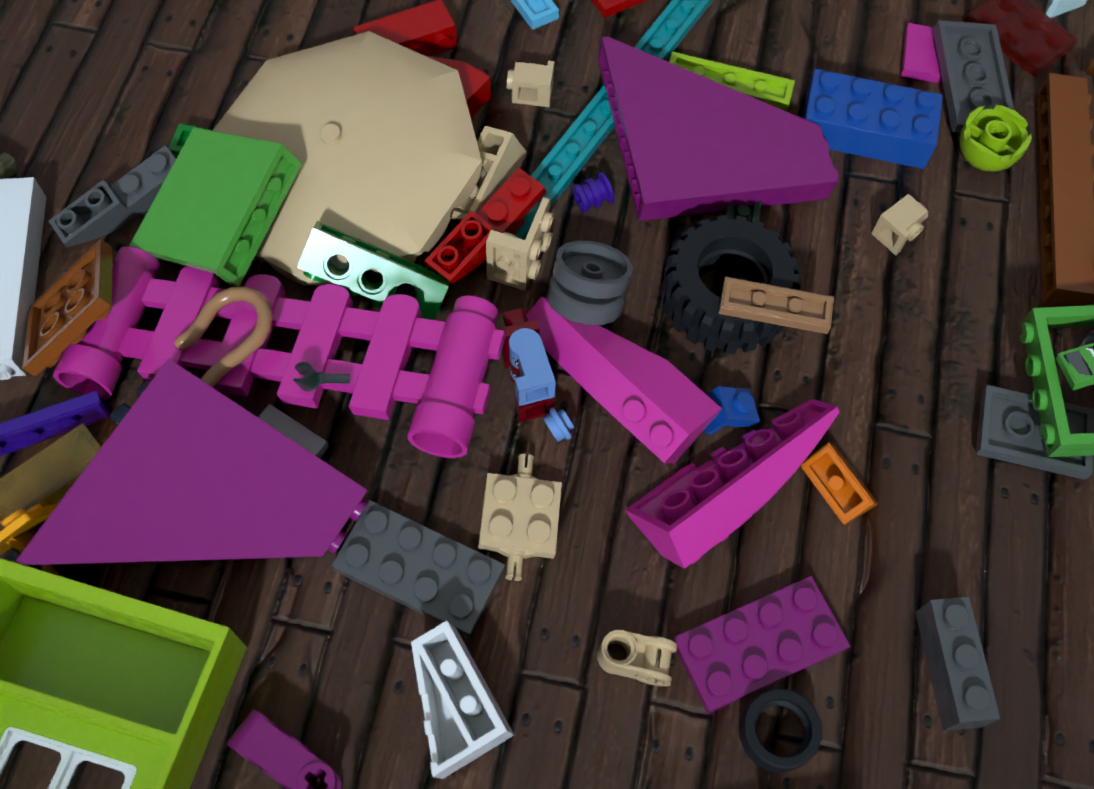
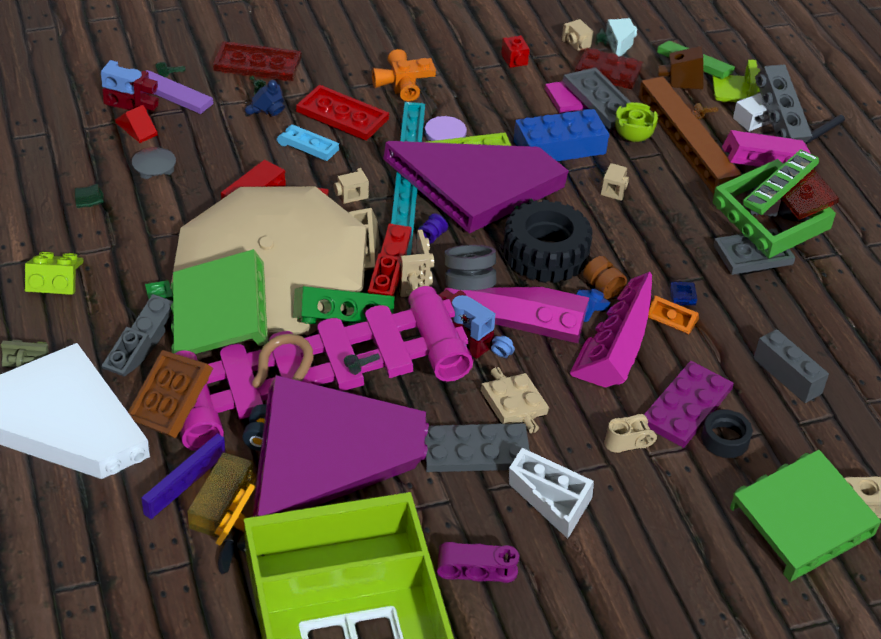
camera: 30 degrees left, 20 degrees down
medium nougat tile [718,276,834,334] -> none
none -> lime bracket [25,252,83,294]
none -> lavender tile [425,116,467,141]
none -> dark orange wheel [583,256,627,299]
none -> clear blue plate [670,282,697,305]

